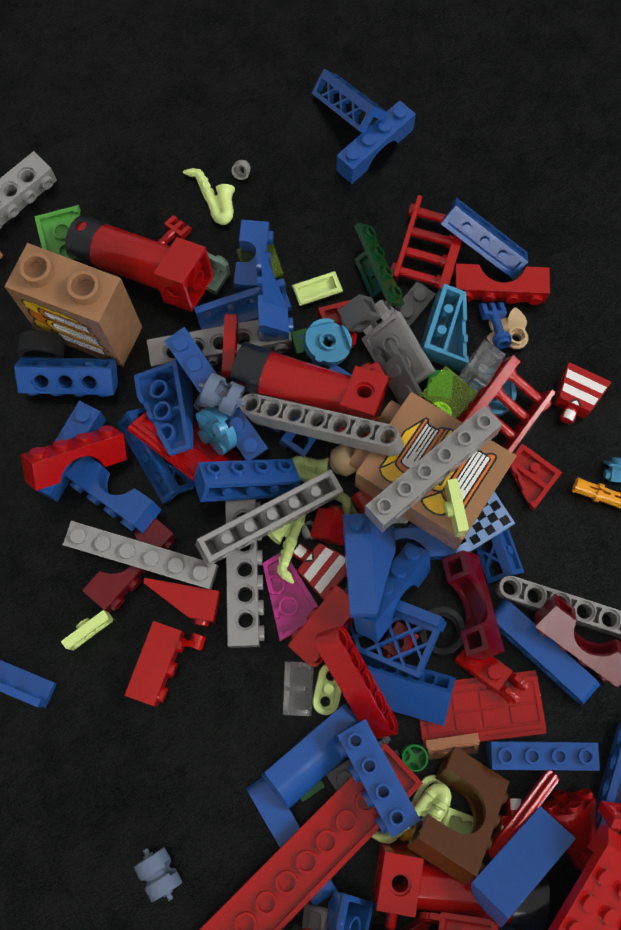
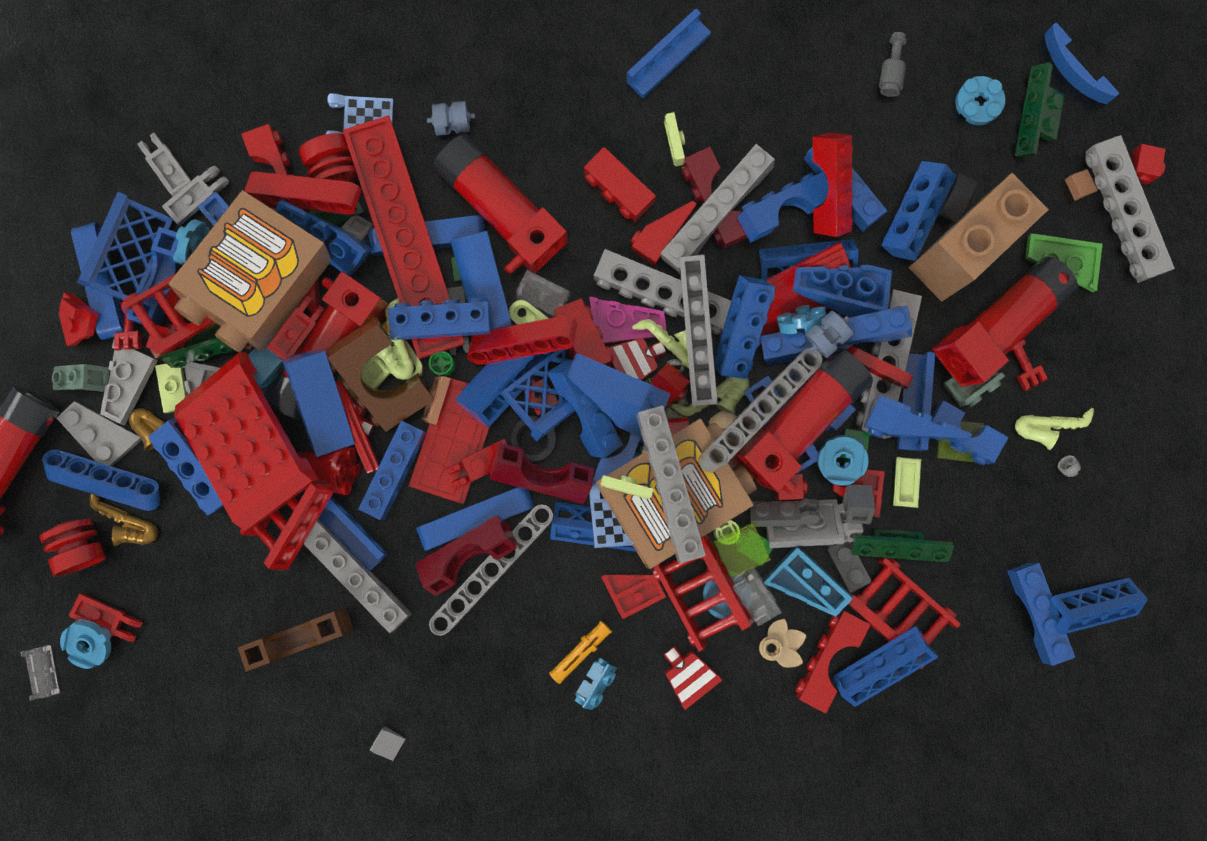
camera: 115 degrees right, 10 degrees up
red hand [176,633,206,650] -> none
blue hinge [479,302,512,349] -> none
none -> red piece [433,134,568,275]

